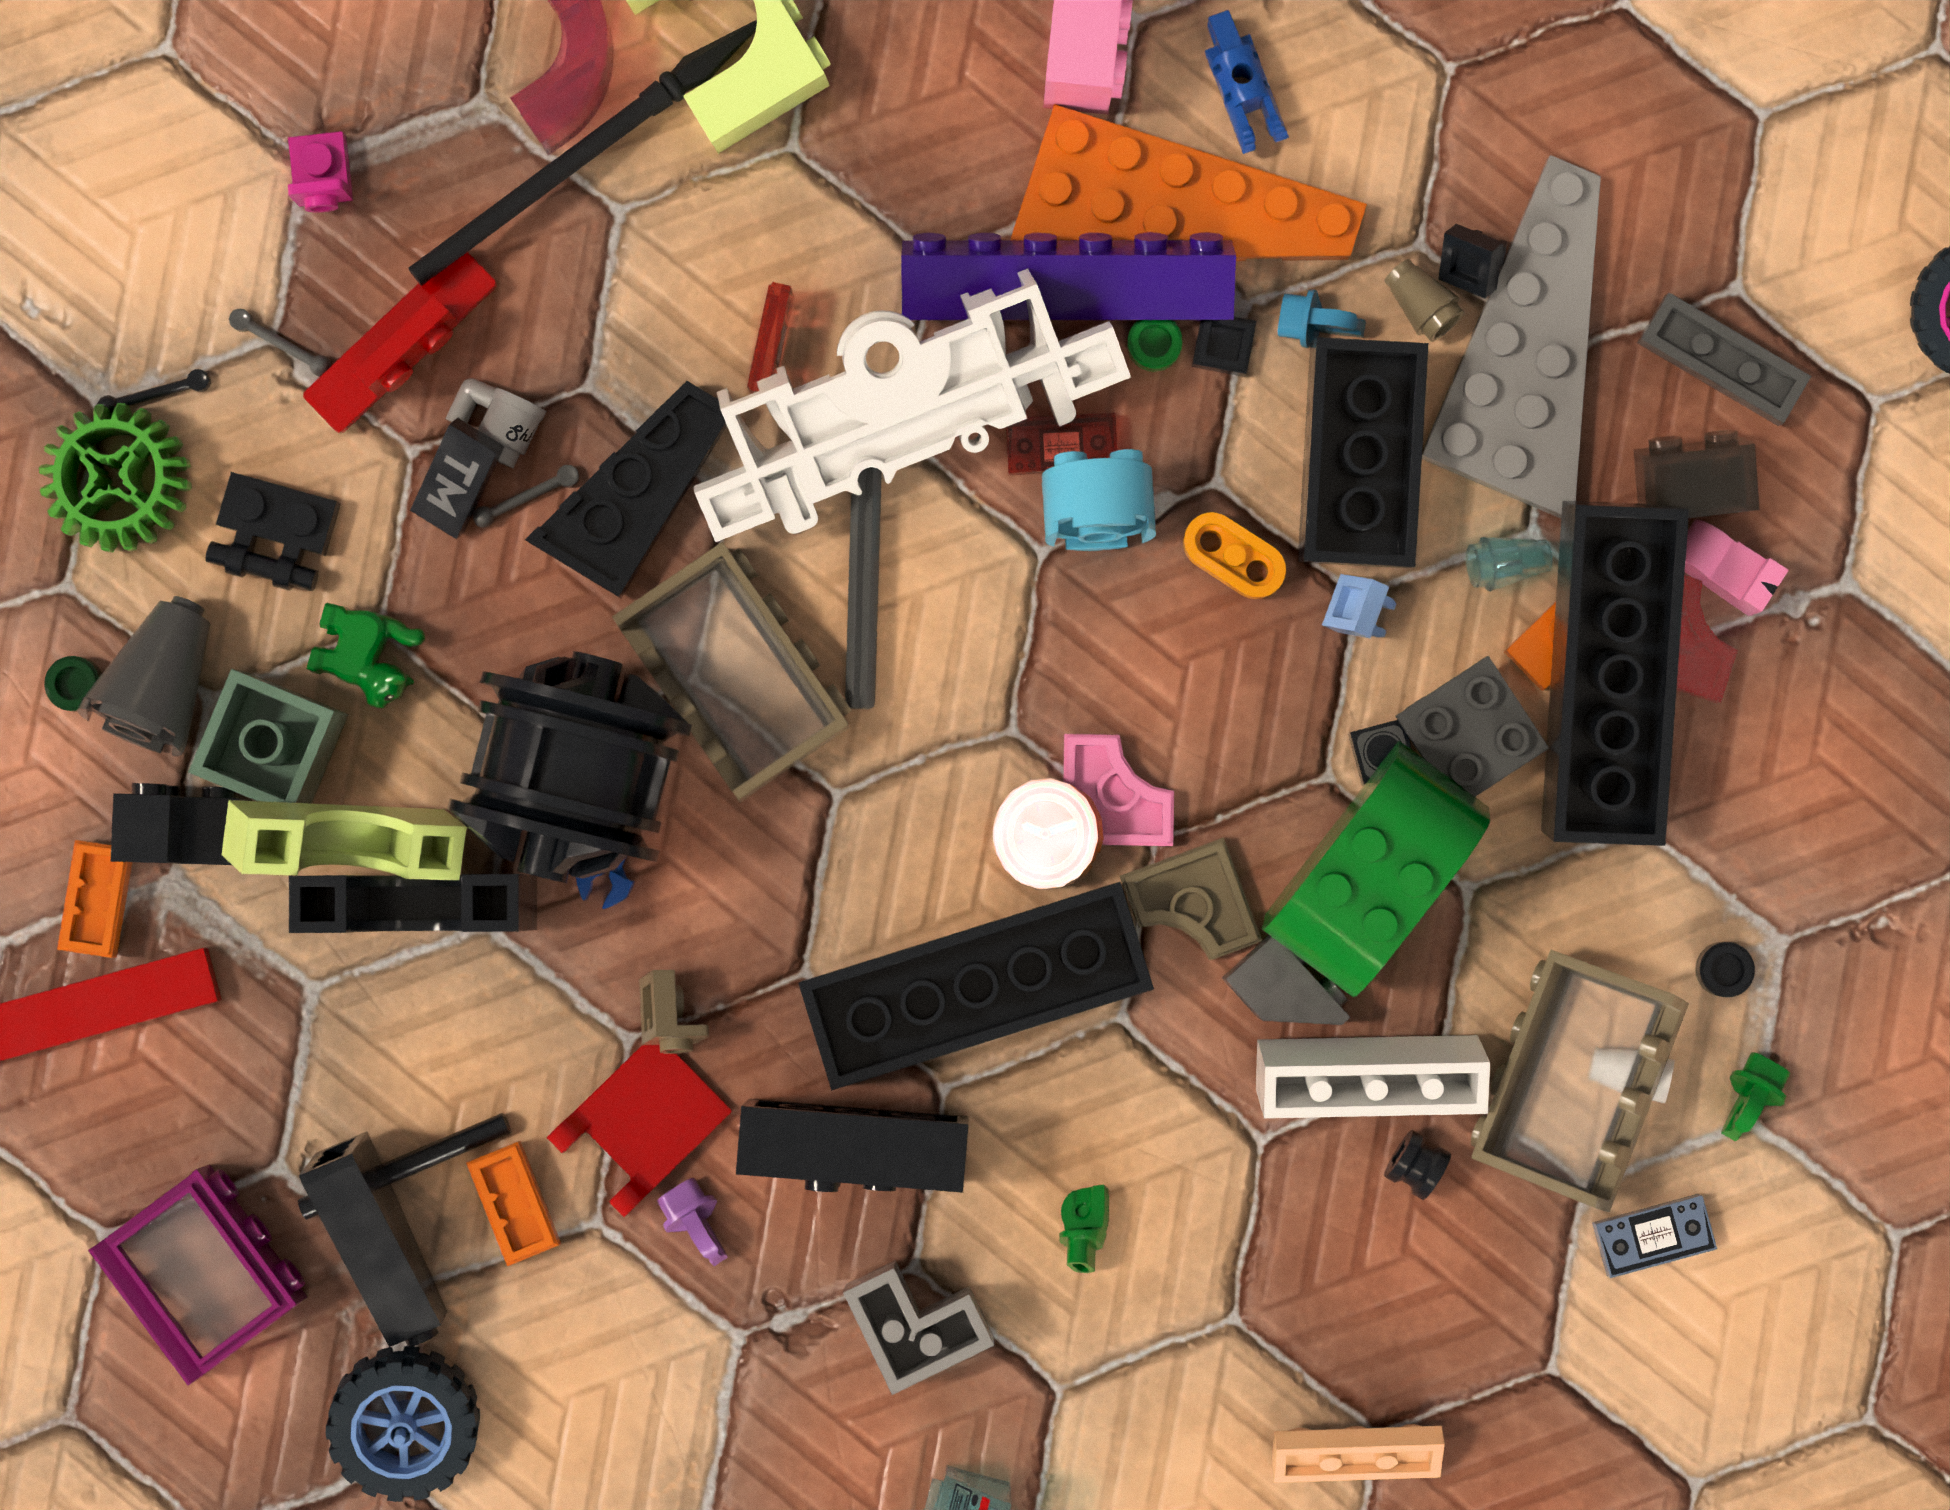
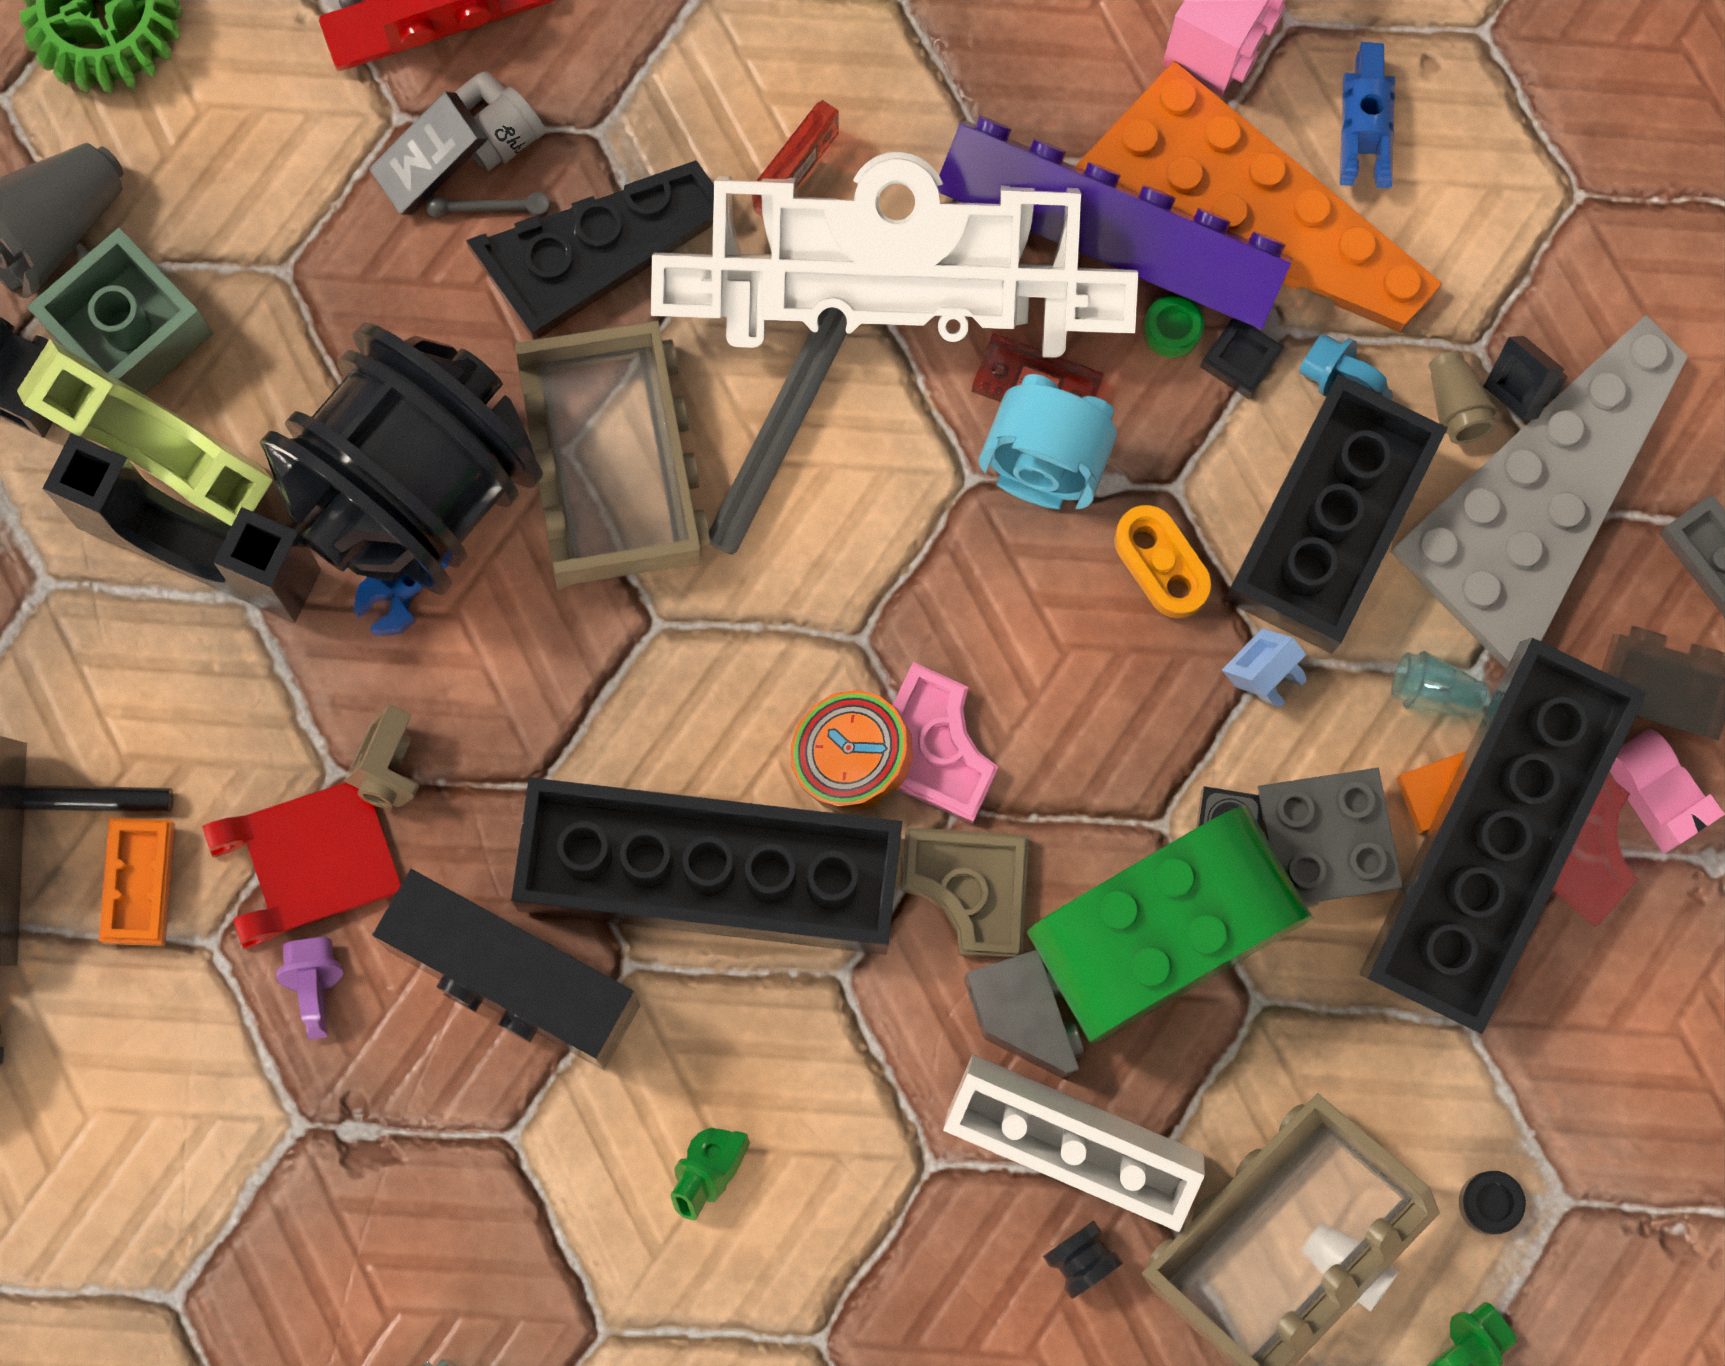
camera: 20 degrees right, 10 degrees down
black plate [205,472,341,591] -> none
green animal [306,603,425,709] -> none
light grey brick [843,1260,994,1395] -> none

